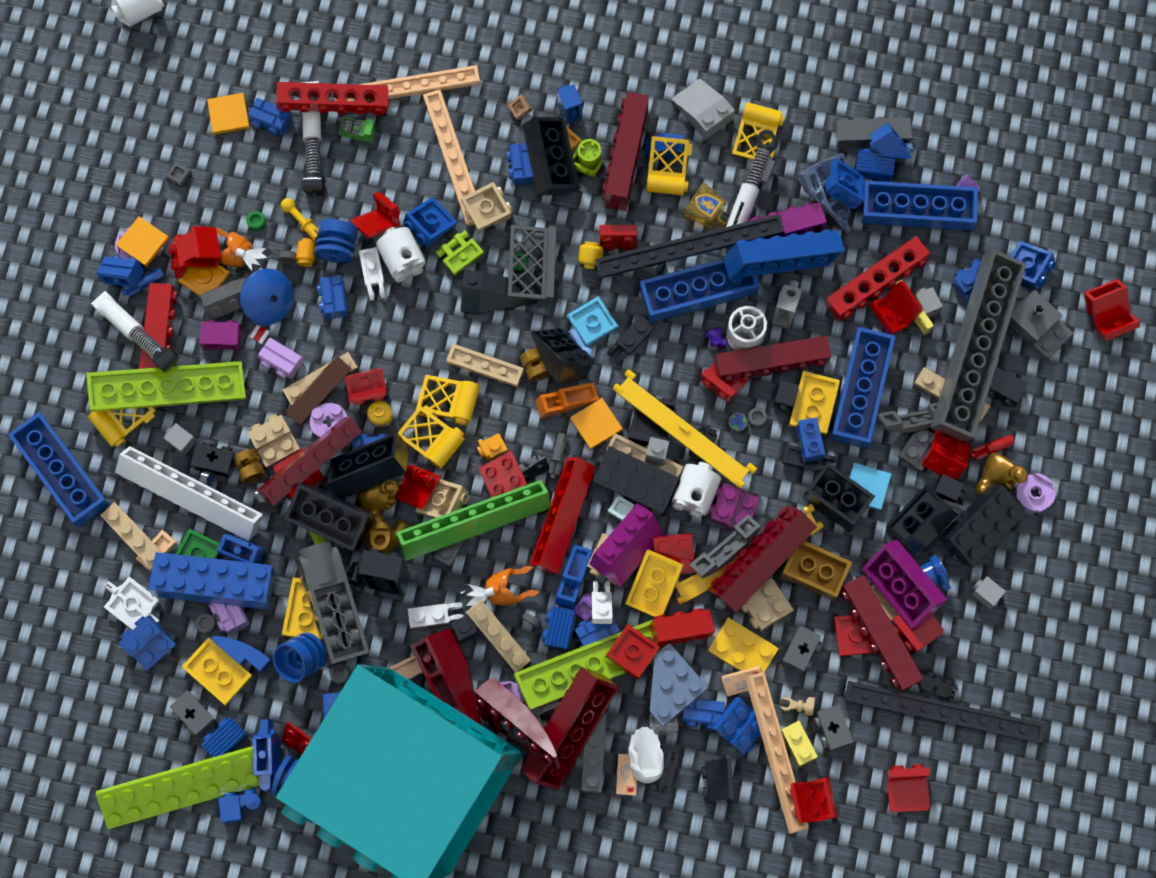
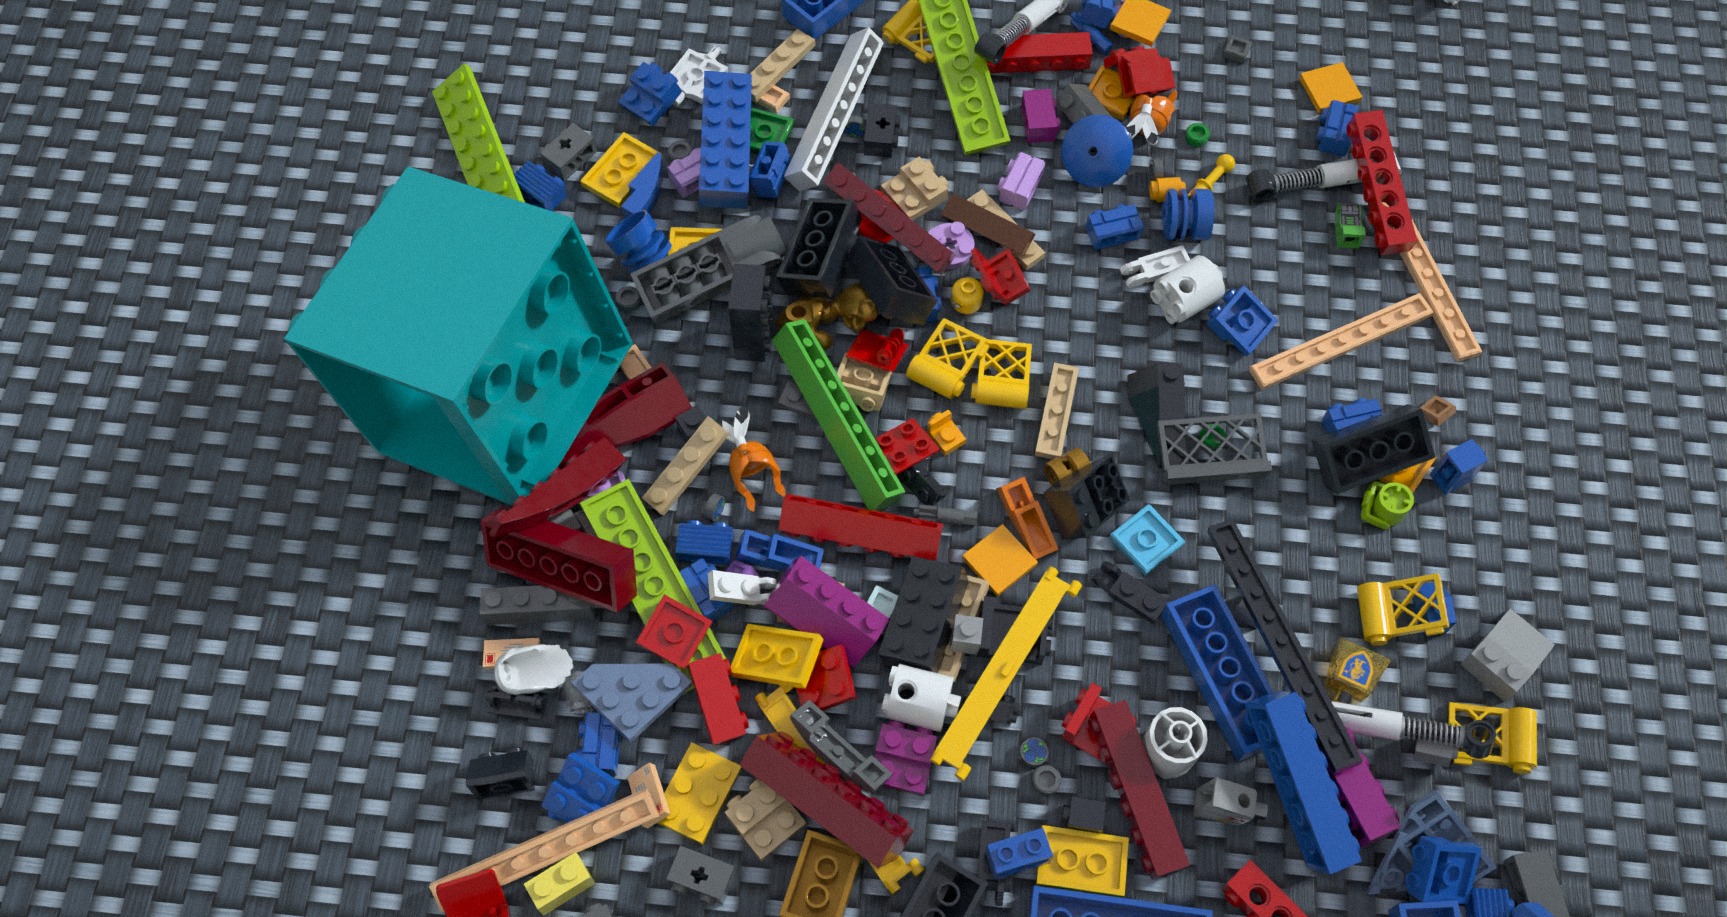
camera: 80 degrees right, 10 degrees down
light grey brick [163,423,197,456] -> none
pearl gold wheel [233,449,265,484] -> none
sticker [249,325,270,344] -> none
red bracket [351,191,400,238] -> none
white hinge [408,602,464,629] -> none
lime plate [435,230,484,276] -> none
tan plate [461,182,513,232] -> none
light blue bar [568,328,593,357] -> none
yellow head [578,241,604,269] -> none
red bracket [599,225,637,251] -> none
dark red brick [602,92,649,211] -> none
dark purple piece [706,327,728,349] -> none
tan piece [780,697,815,716] -> none

